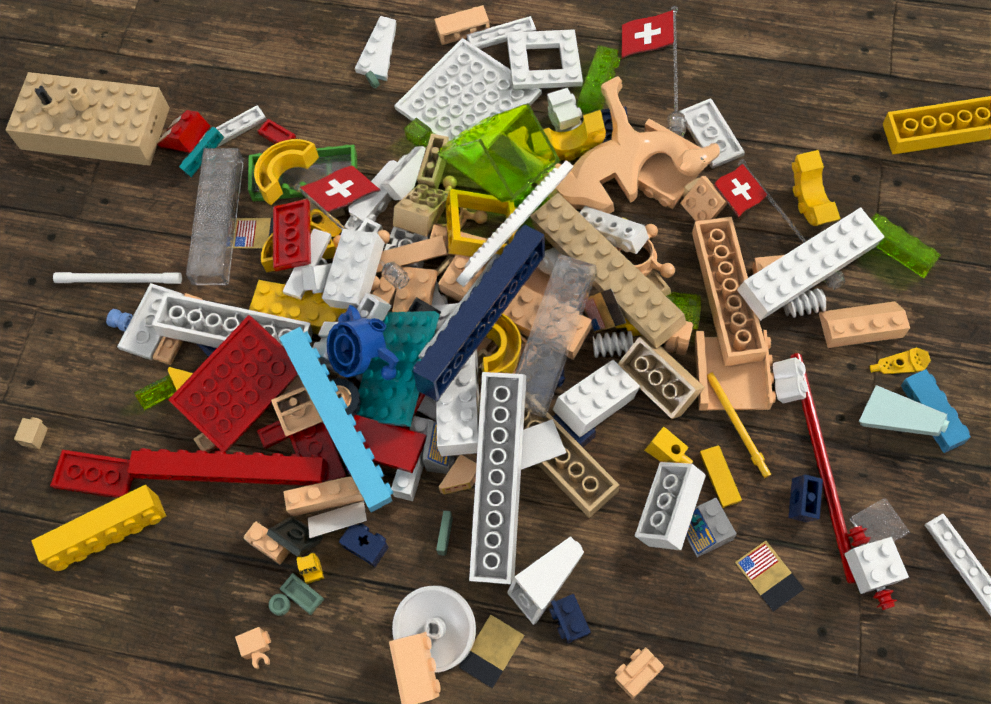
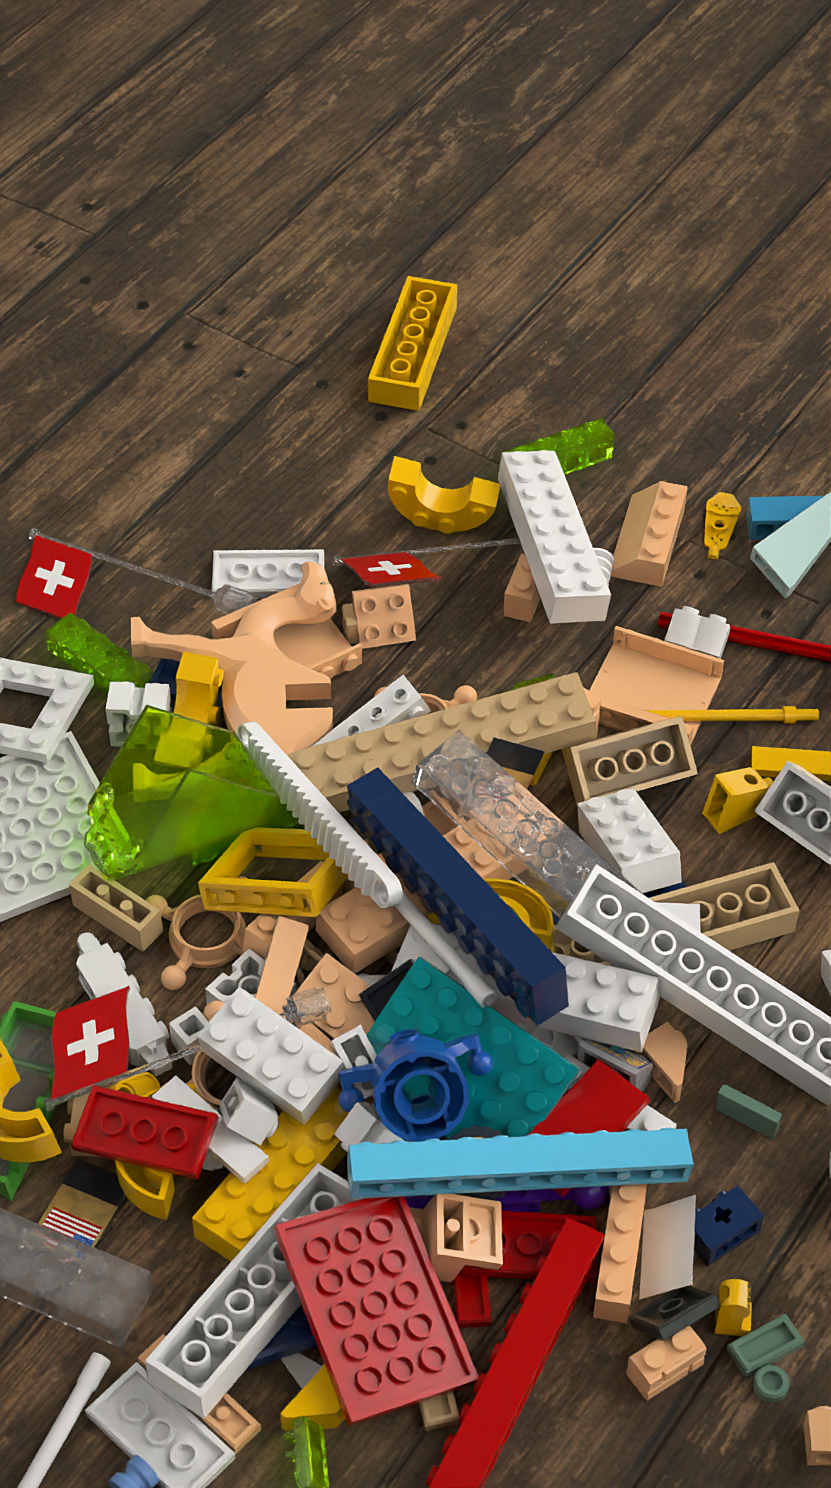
camera: 75 degrees left, 15 degrees down
white slope [381,146,425,200] -> none
tan slope [393,184,448,236] -> none
clear neon green brick [404,118,432,147] -> none
white piece [593,331,633,358] -> none
light nougat brick [692,217,767,366] -> none

